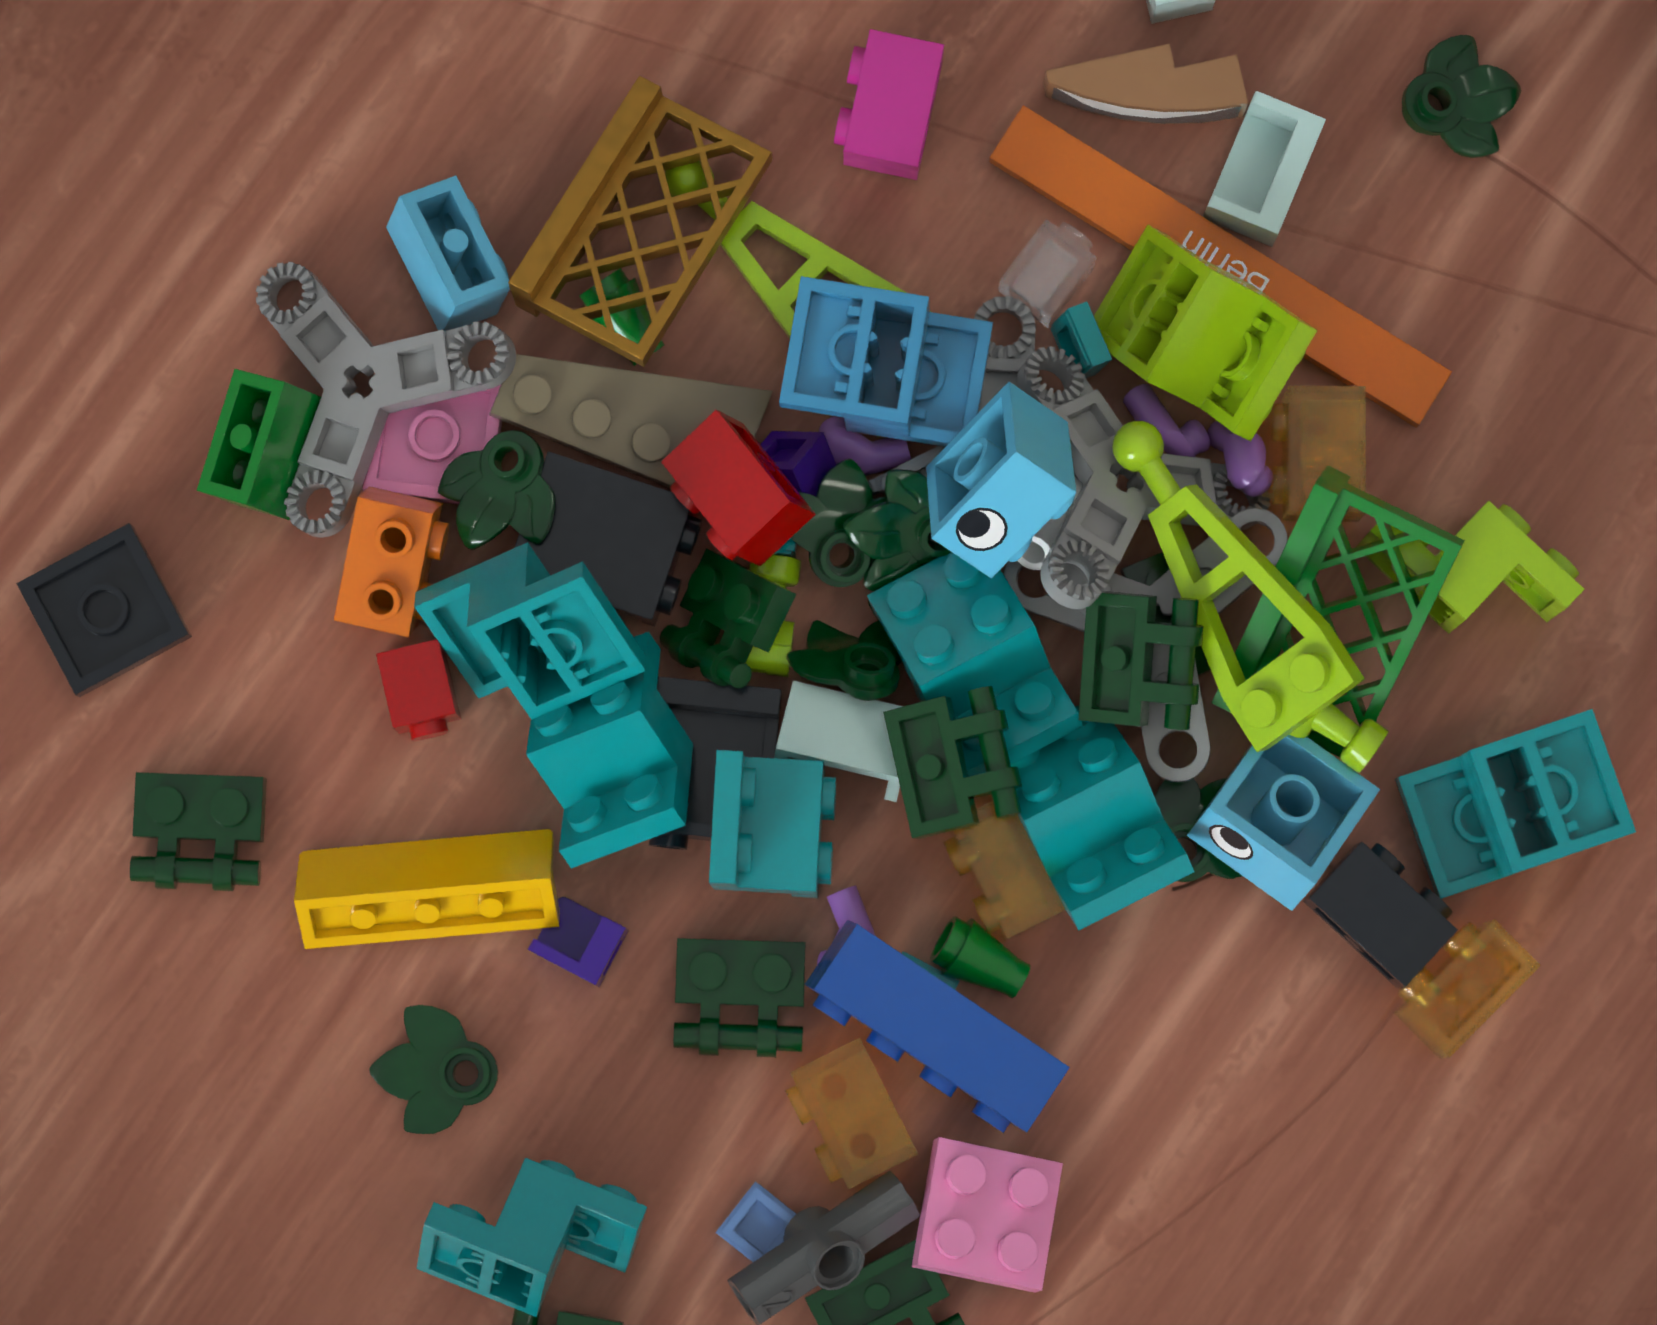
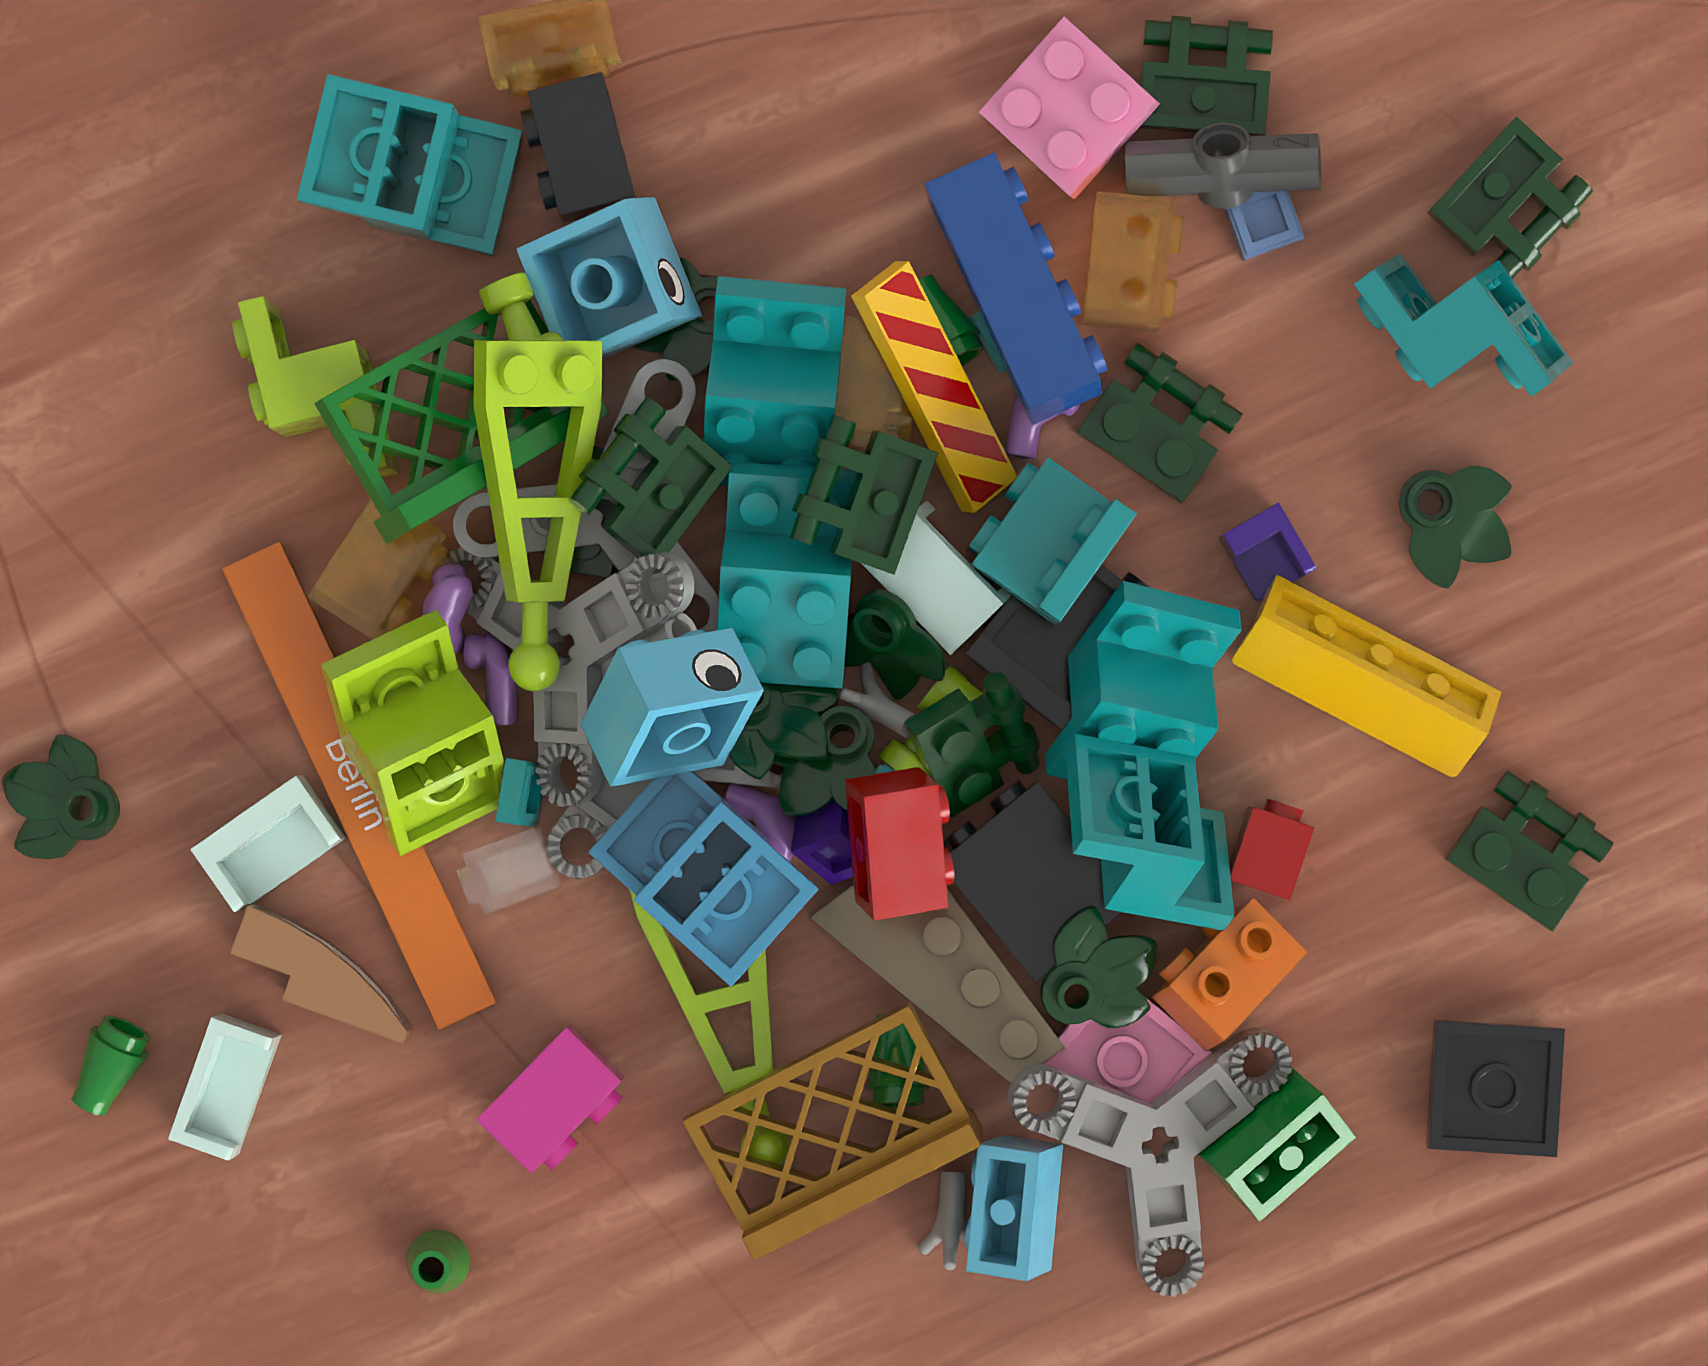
camera: 145 degrees left, 5 degrees up
none -> light grey bar [839,662,916,738]
none -> yellow tile [851,261,1018,513]
none -> light grey bar [918,1172,967,1270]

